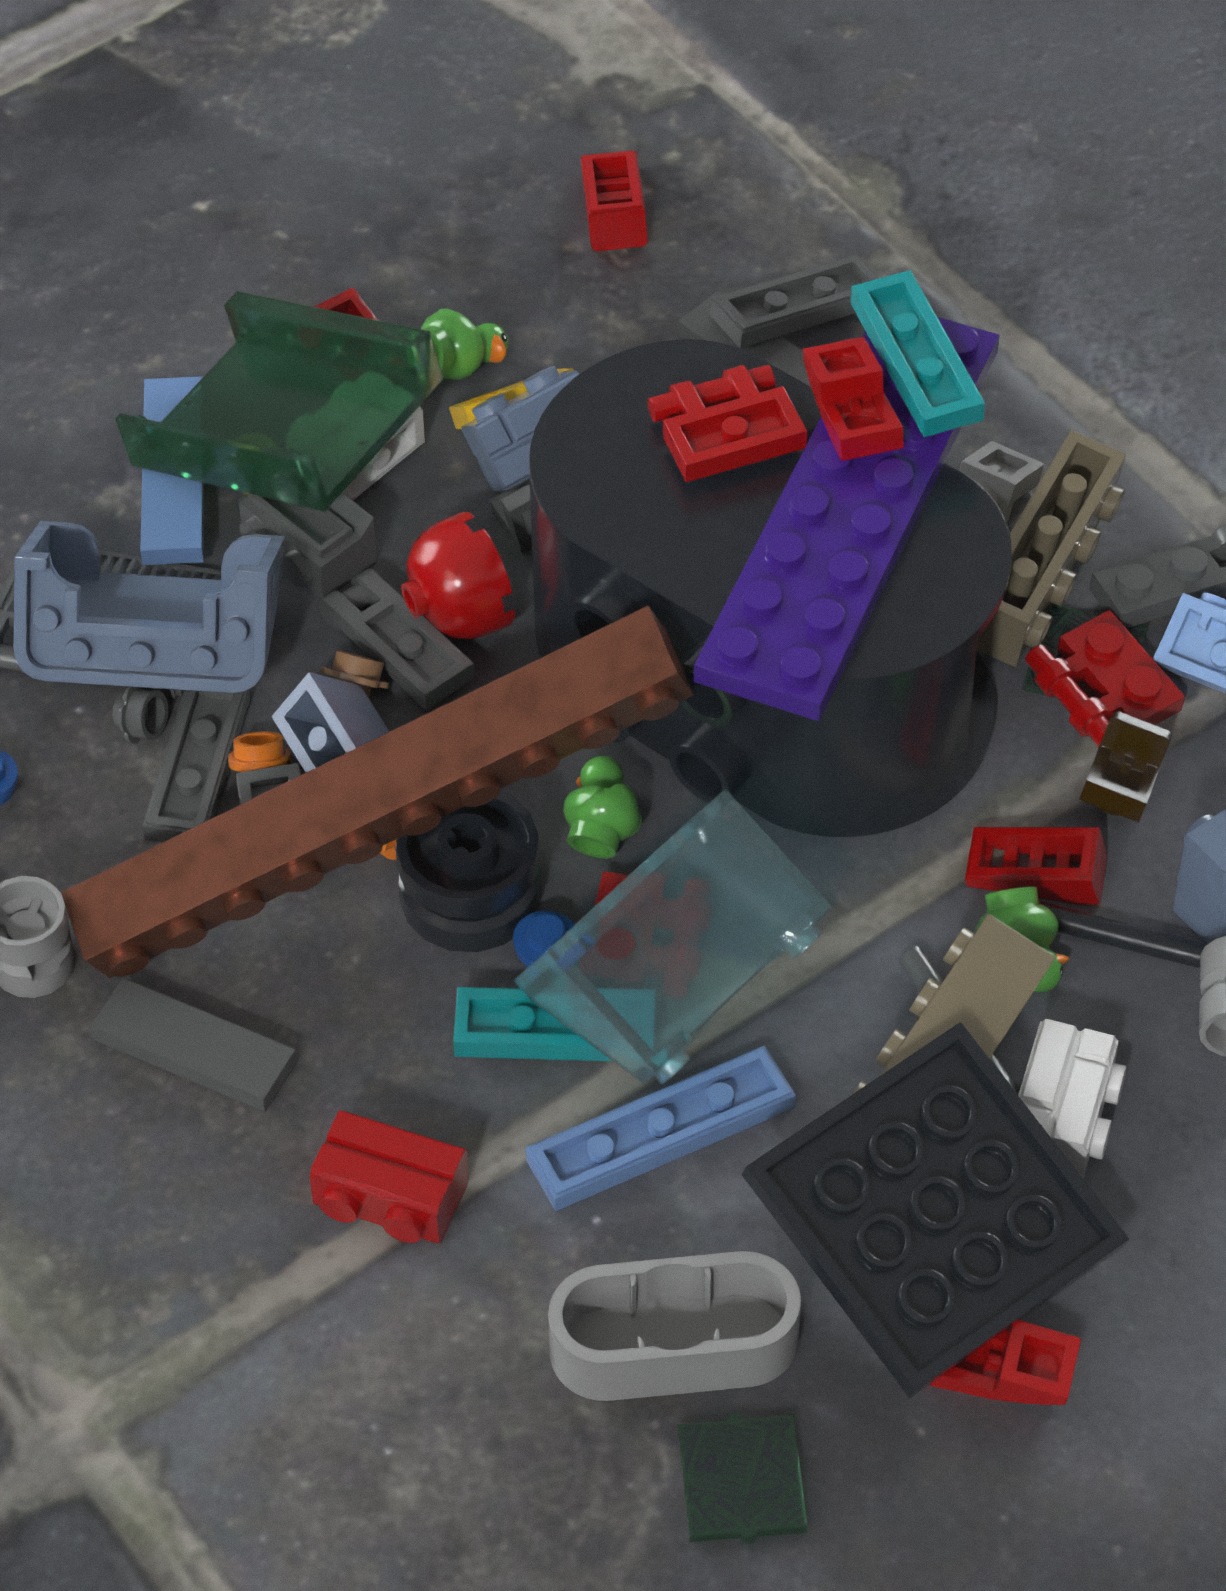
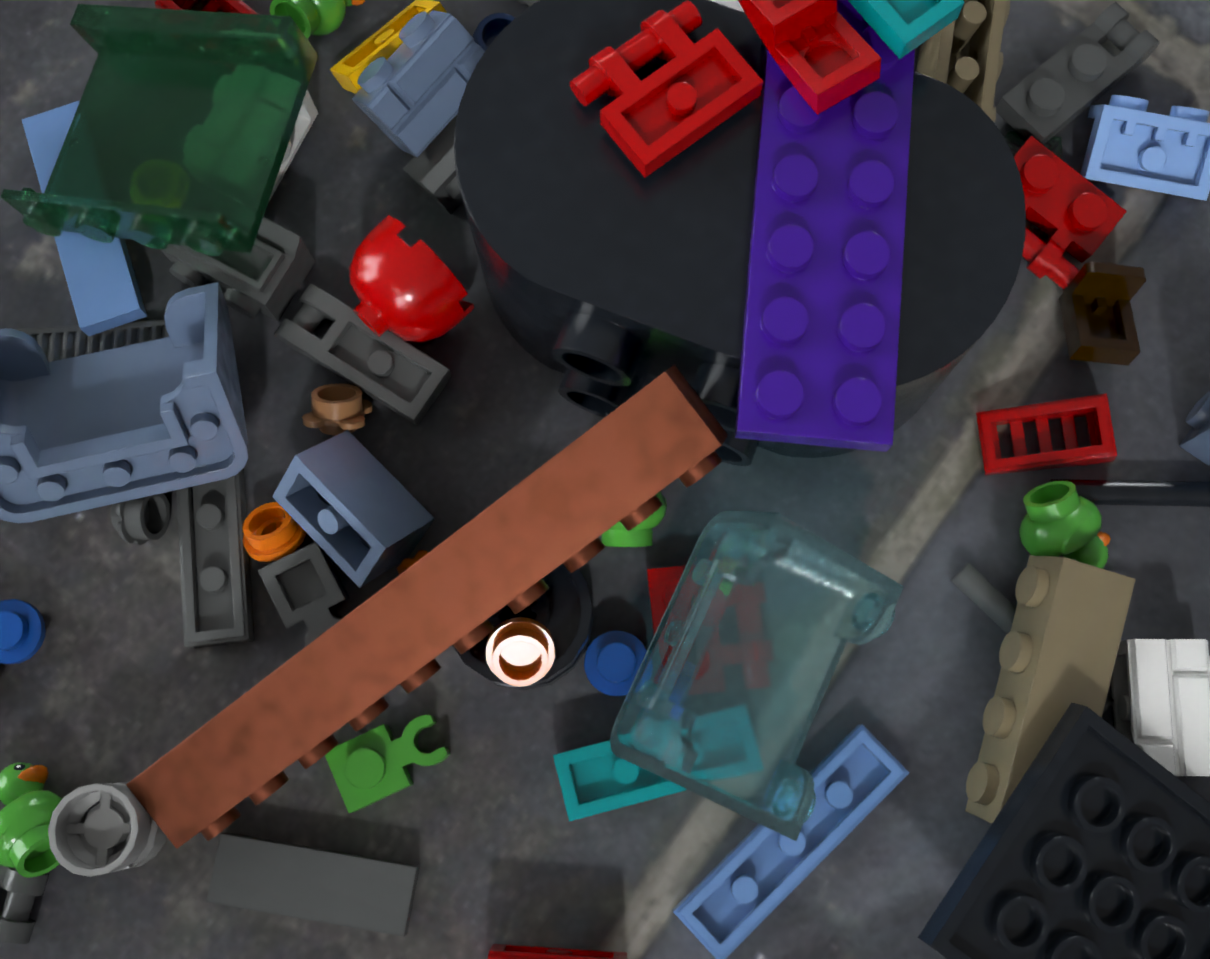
camera: 15 degrees left, 25 degrees up
none -> bright green plate [325,715,451,813]
none -> plate [486,617,555,687]

